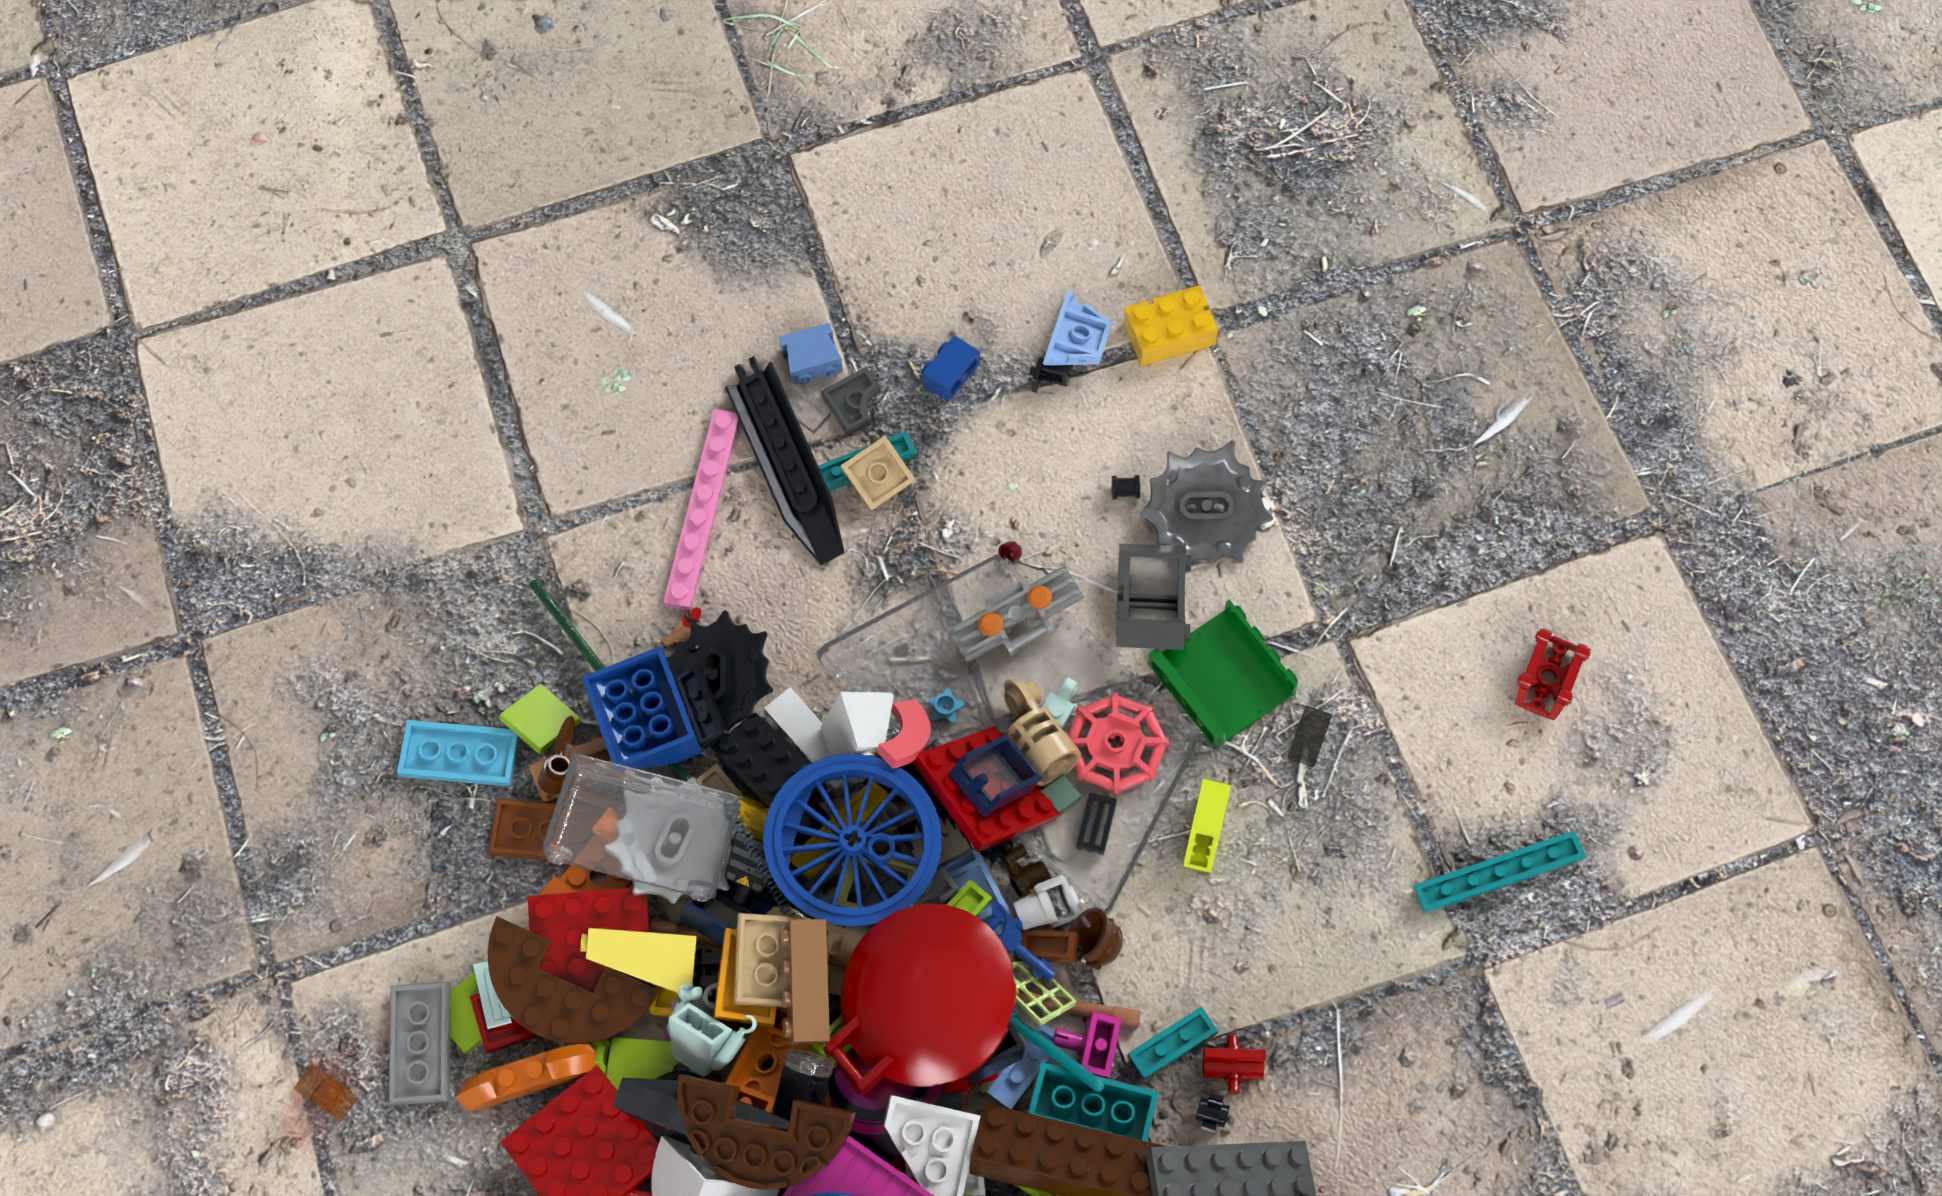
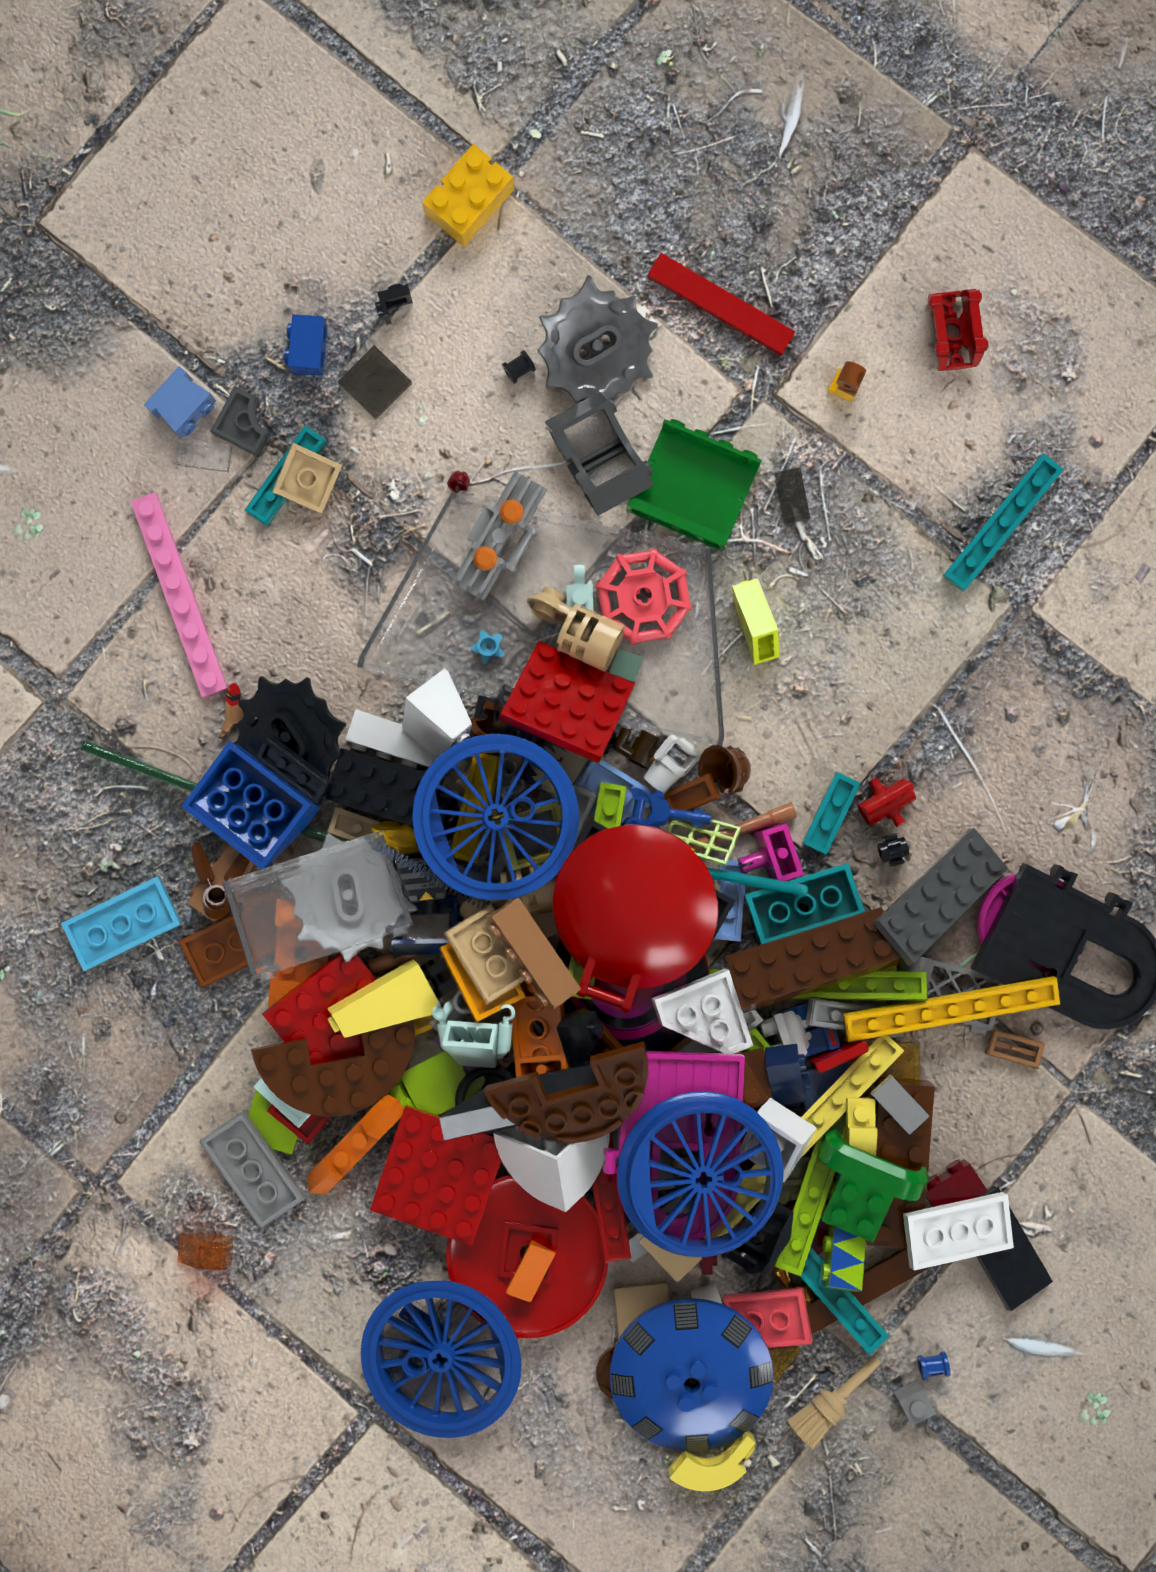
camera: 30 degrees left, 20 degrees up
lime tile [499,684,581,754] -> none
black hinge [725,356,845,566] -> none
clear piece [784,1049,835,1077] -> none
coral tile [877,699,931,769] -> none
dark blue window [948,735,1043,818] -> none
light blue wing [1043,290,1112,365] -> none
black tile [1076,792,1117,856] -> none
none -> clear smoke tile [338,345,412,420]
none -> red tile [647,253,796,356]
none -> dark orange leg [828,361,866,402]

